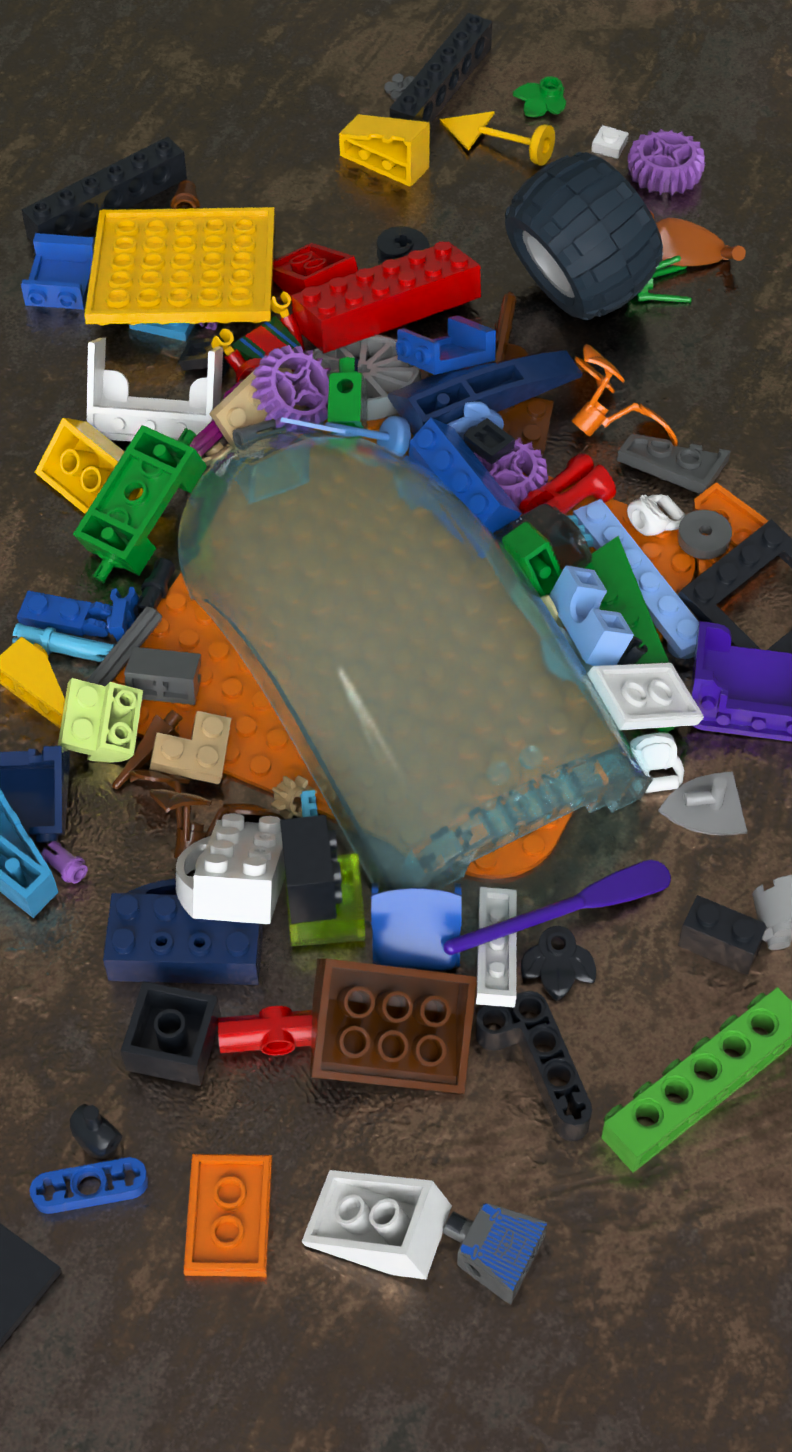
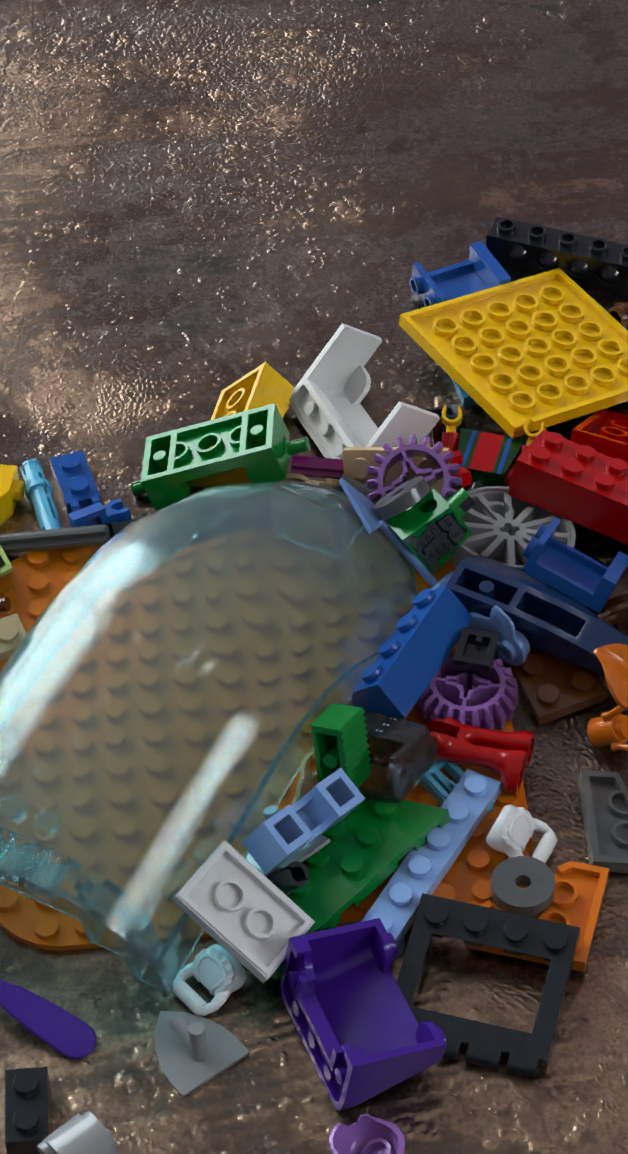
camera: 60 degrees right, 10 degrees down
dark grey hinge [124,647,201,705] -> none
none -> dark grey piece [374,476,431,520]

